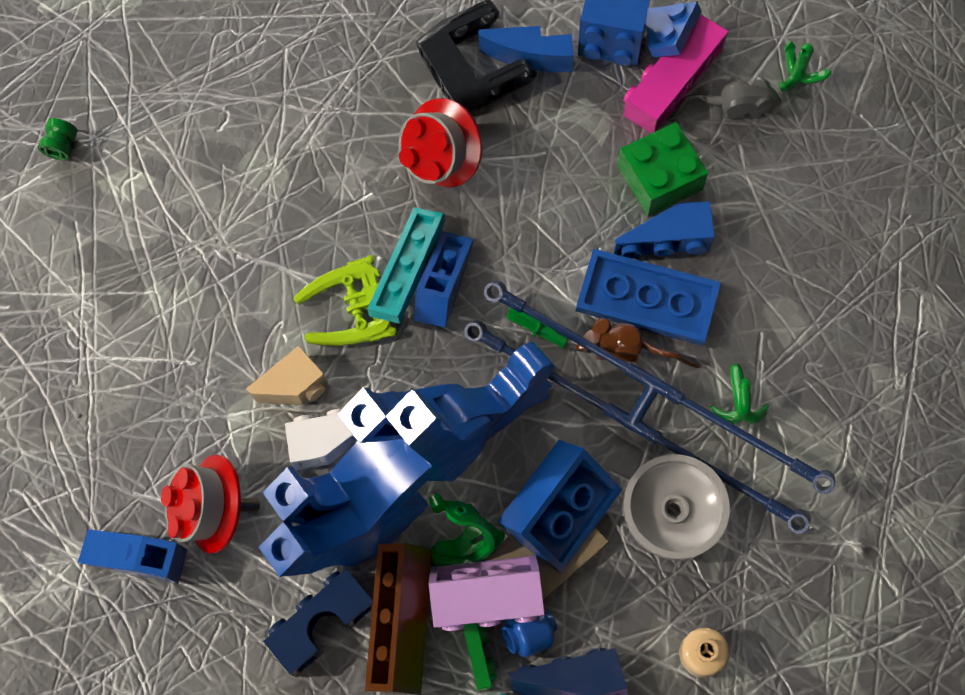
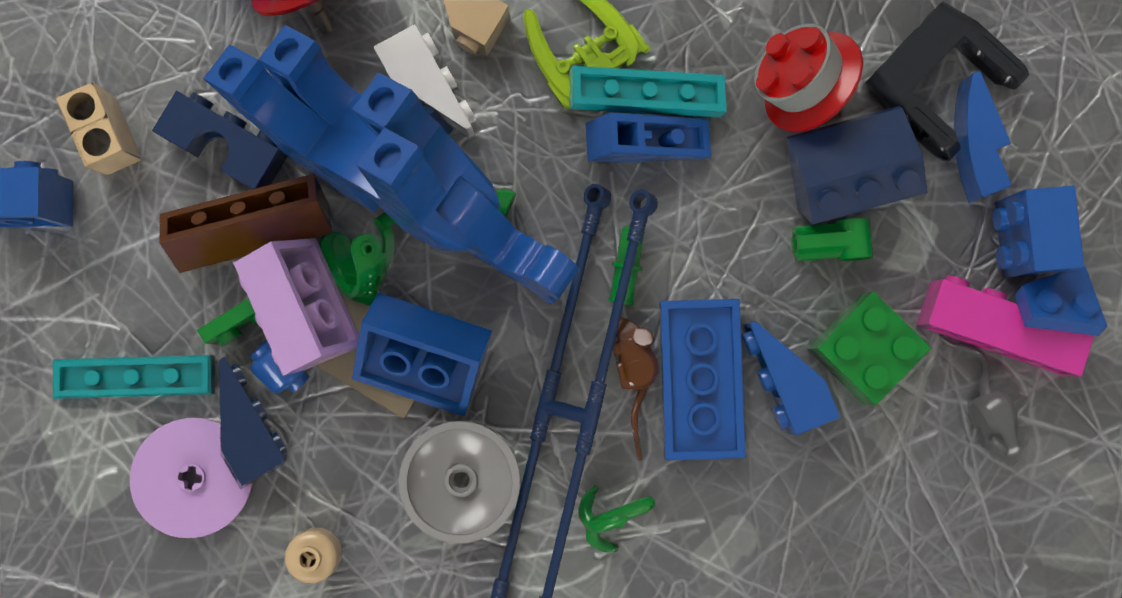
camera: 65 degrees right, 15 degrees up
green piece [778,41,832,91] -> none
none -> dark blue slope [786,106,928,225]
none -> green piece [791,218,873,261]

